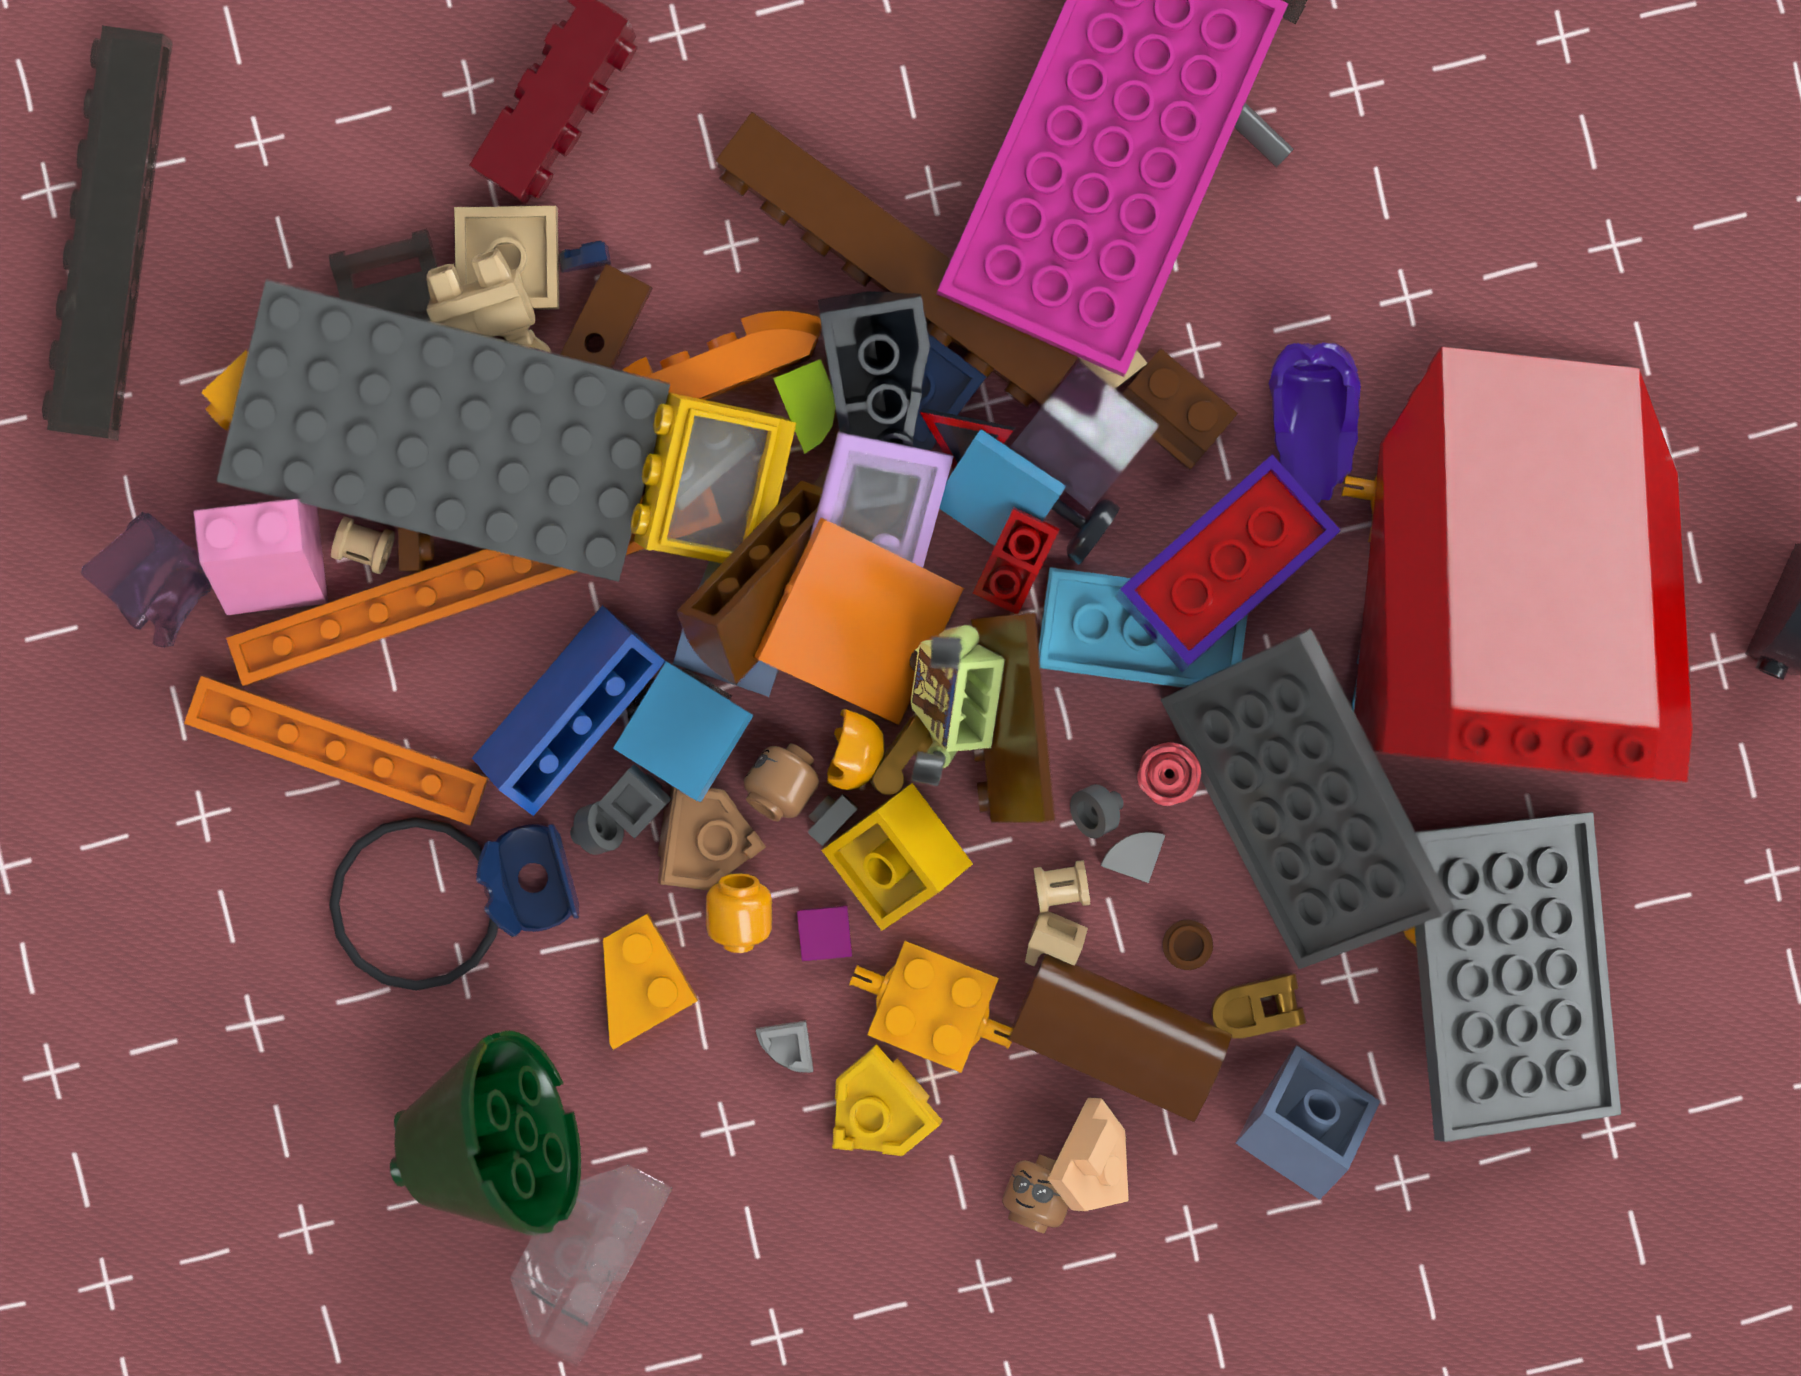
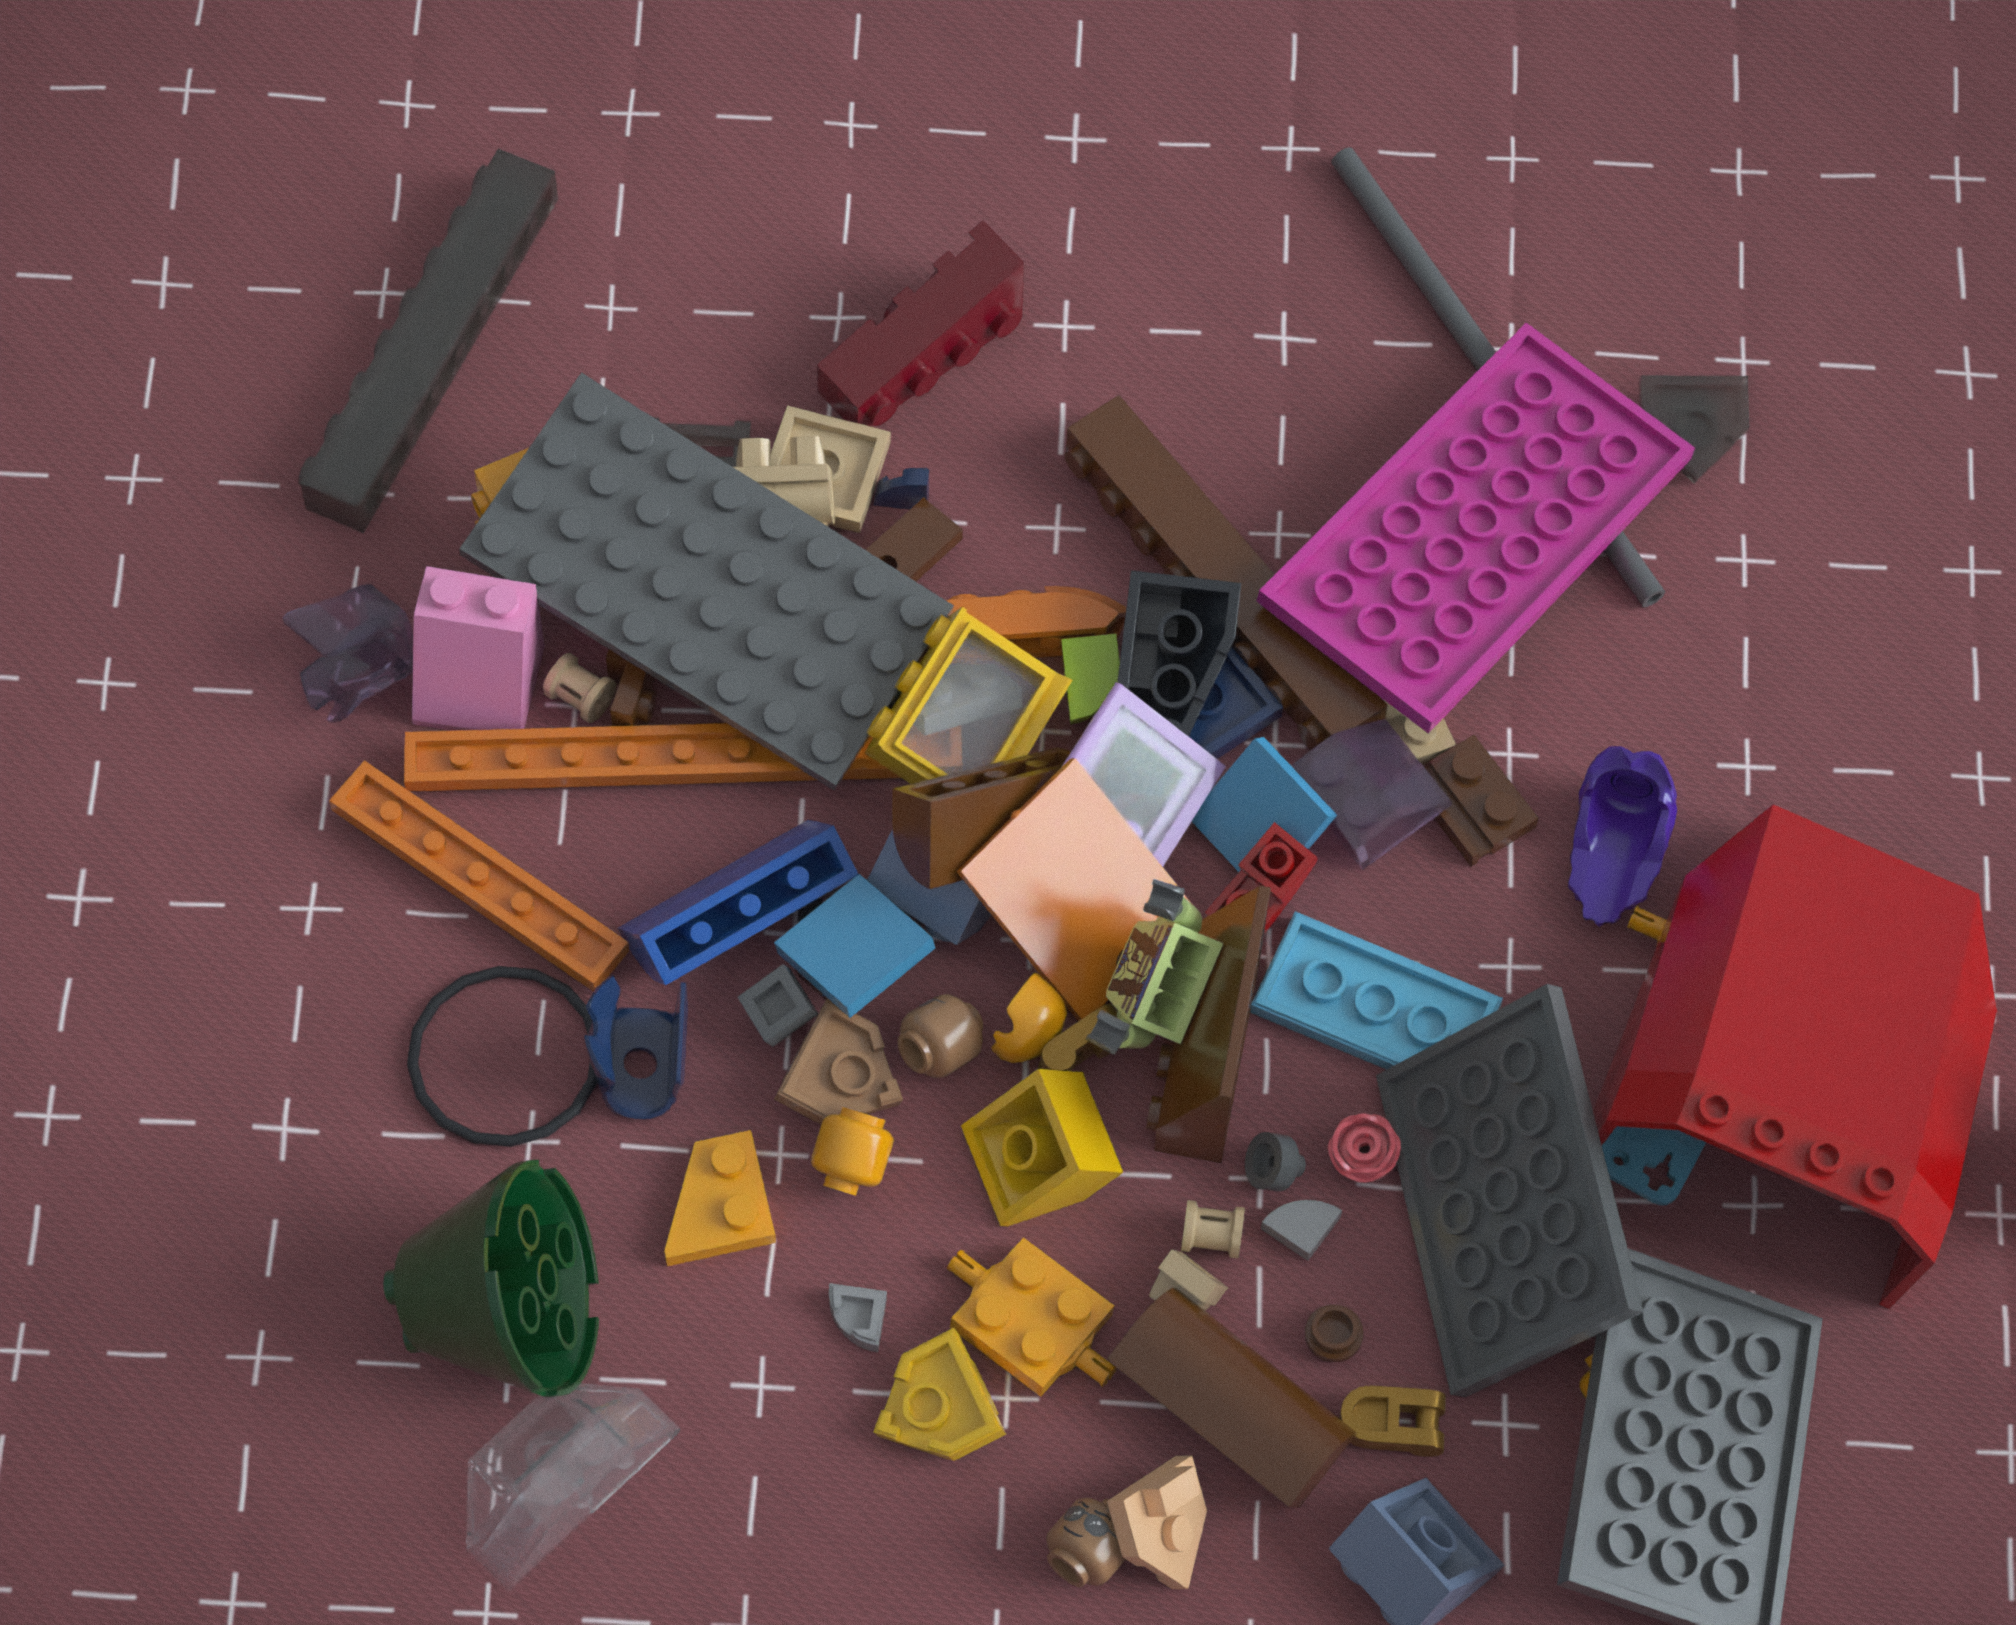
camera: 15 degrees right, 25 degrees down
dark grey tile [570,801,624,855] -> none
magenta tile [797,905,852,961] -> none
dark grey plate [808,793,858,846] -> none
black piece [919,408,1120,565] -> none
red brick [1115,454,1341,672] -> none

